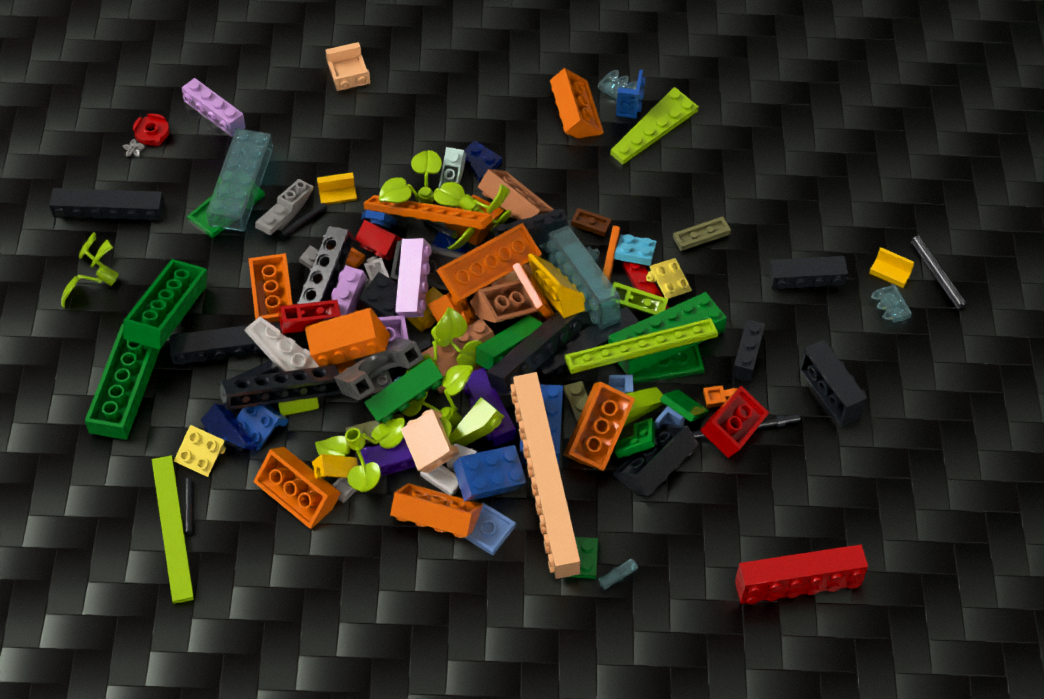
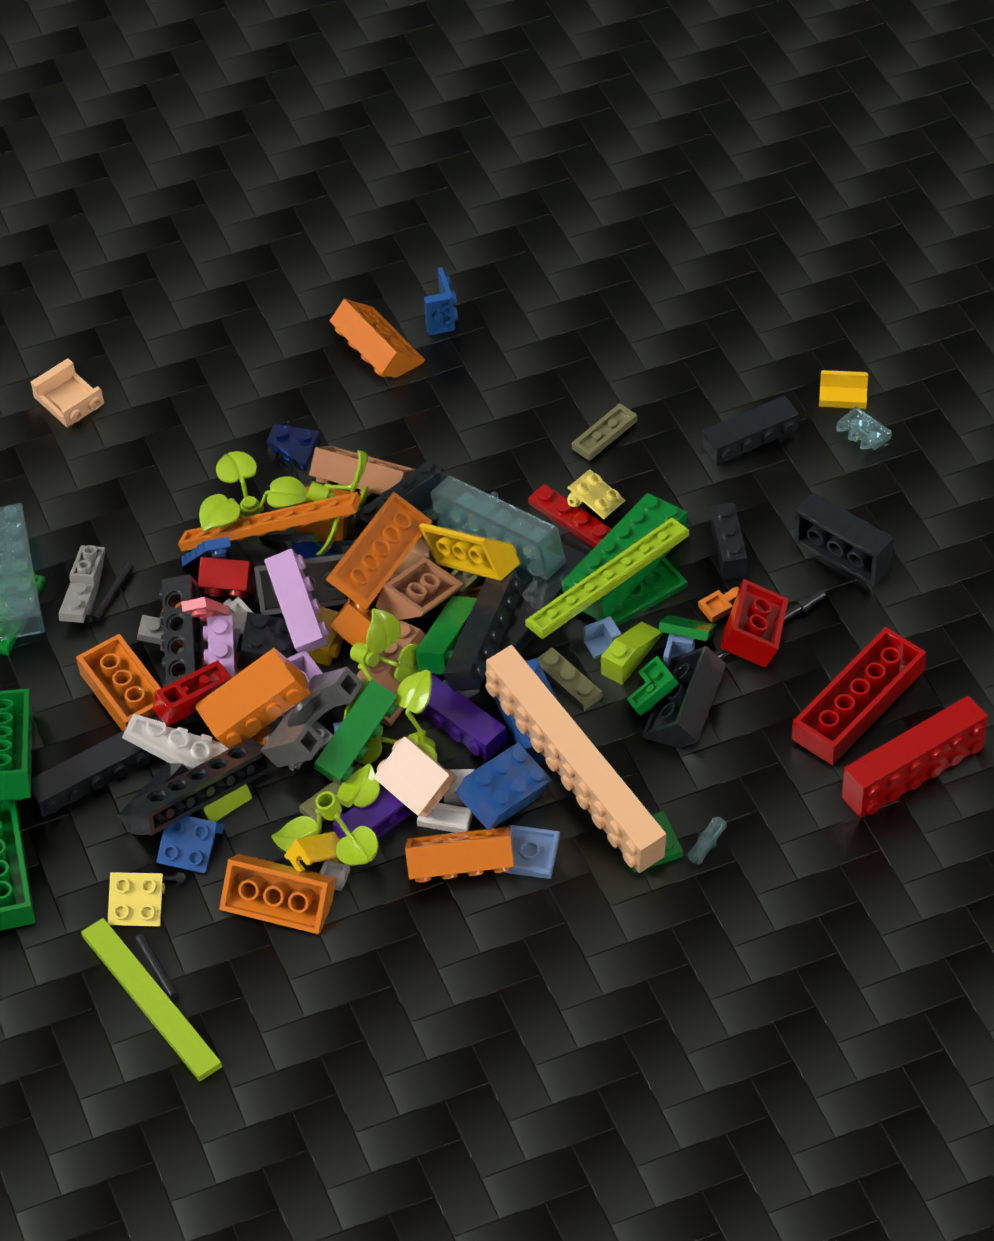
camera: 20 degrees left, 5 degrees down
clear blue slope [200,403,258,450] -> none
yellow panel [317,172,357,205] -> none
light aqua slope [438,147,466,189] -> none
lime slope [448,397,505,446] -> none
orange tile [513,263,554,319] -> none
orange slope [563,382,635,471] -> none
reddish brown plate [571,208,612,237] -> none
clear light blue plate [598,70,637,99] -> none
orange tile [600,226,620,296] -> none
lime slope [607,282,668,315] -> none
lime wing [610,87,699,165] -> none
medium azure plate [614,234,657,266] -> none
black axle [911,235,967,309] -> none
none -> coral plate [181,597,231,620]
none -> red brick [792,627,926,766]

